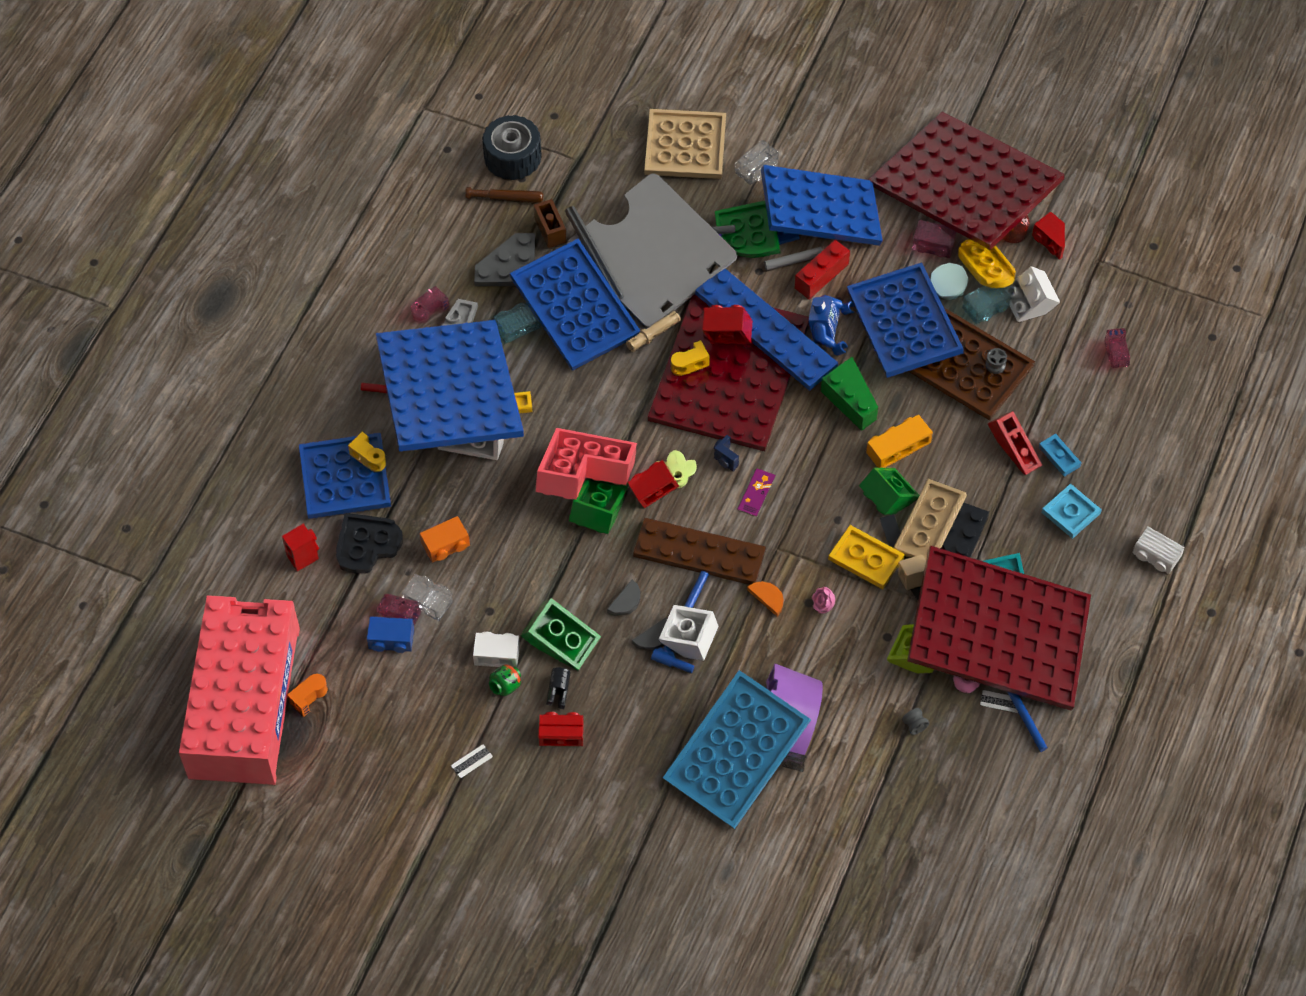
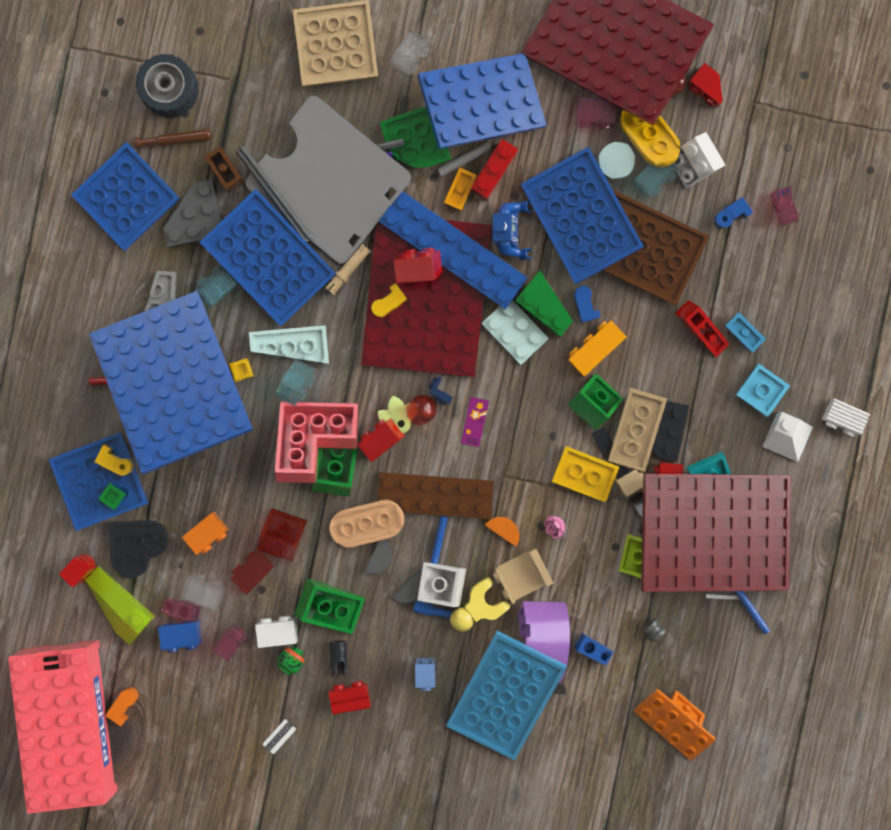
camera: 15 degrees left, 30 degrees up
clear pink leg [411,286,450,323] -> none
dark grey wheel [985,348,1007,374] -> none
none -> blue plate [71,142,180,251]
none -> lime wedge [85,566,156,645]
none -> green plate [99,483,126,510]
none -> clear pink brick [212,626,247,662]
none -> clear red brick [230,550,276,595]
none -> light aqua wing [249,325,329,364]
none -> clear red slope [257,508,308,562]
none -> clear light blue brick [275,359,316,405]
none -> light nougat tile [329,500,404,548]
none -> clear red hair [406,394,437,426]
none -> medium blue brick [415,658,435,691]
none -> light orange plate [444,167,477,211]
none -> light yellow piece [450,577,510,632]
none -> light aqua plate [482,300,549,365]
none -> tan panel [493,548,553,604]
none -> blue leg [574,286,601,323]
none -> blue leg [574,632,614,665]
none -> orange bracket [634,689,715,761]
none -> blue leg [714,197,753,229]
none -> white slope [762,412,813,462]

